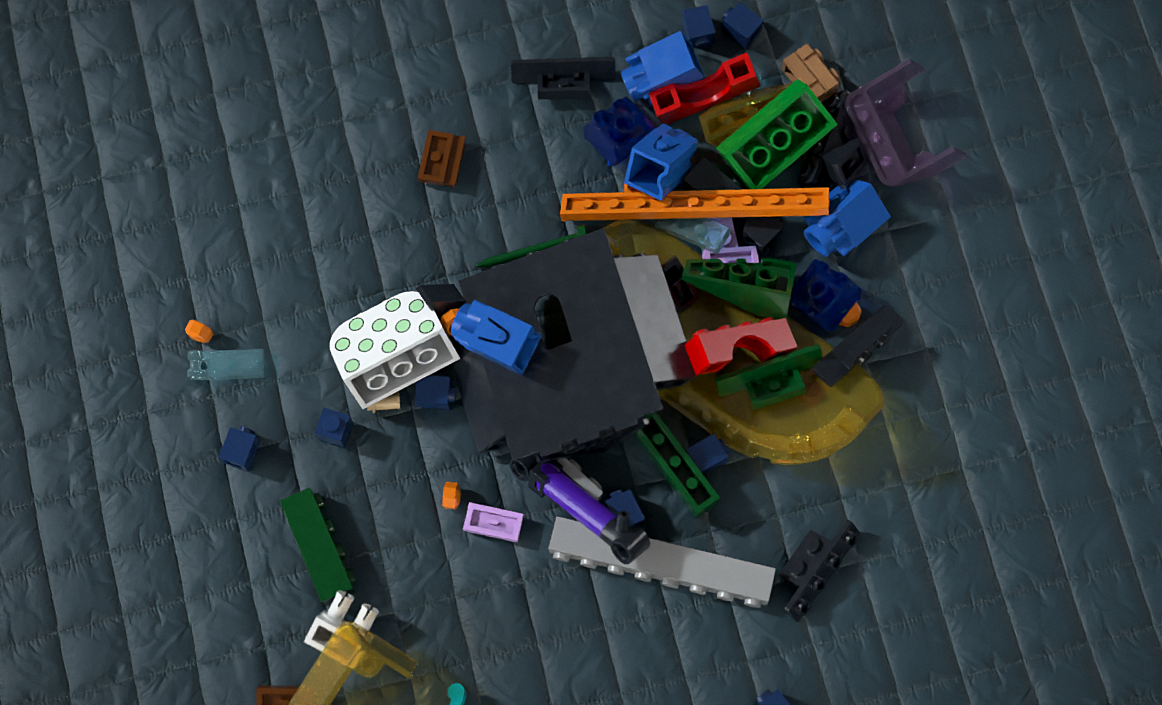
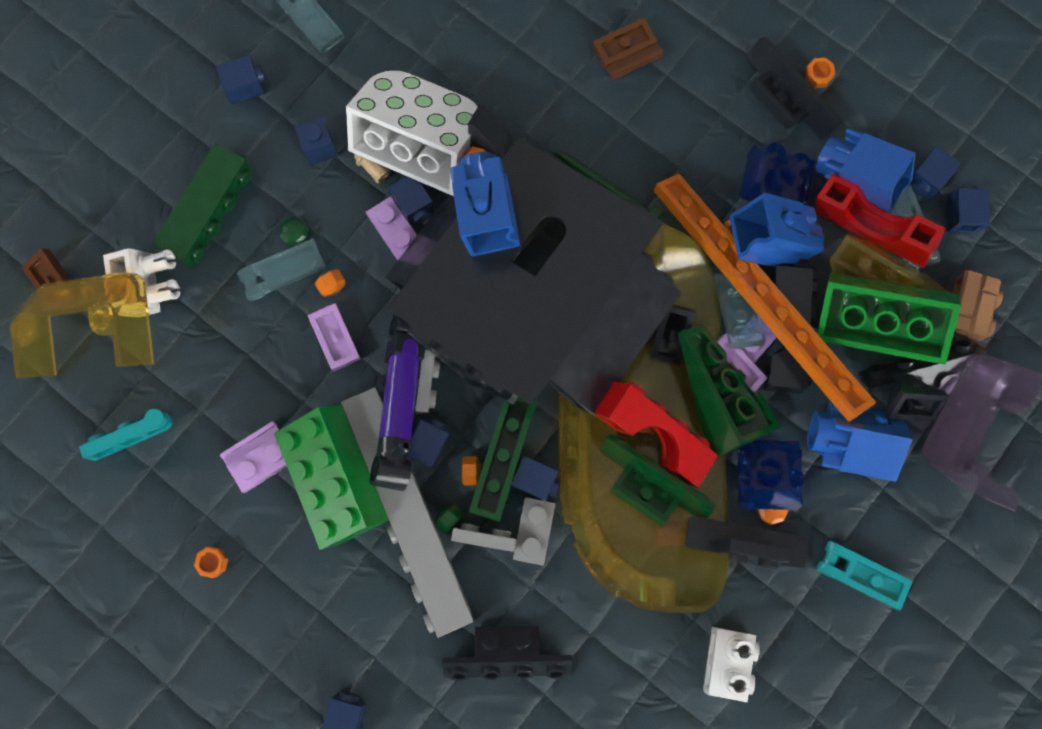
camera: 50 degrees right, 5 degrees up
none -> lavender plate [219,421,287,493]
none -> clear light blue plate [237,239,326,301]
none -> green brick [274,404,389,550]
none -> dark green tile [279,218,310,249]
none -> lavender plate [366,196,417,261]
none -> dark green tile [435,504,464,534]
none -> light grey plate [451,523,516,552]
none -> orange tile [462,456,482,486]
none -> light grey plate [513,497,555,566]
none -> white brick [703,627,760,702]
none -> orange tile [804,57,835,88]
none -> teal plate [816,541,913,610]

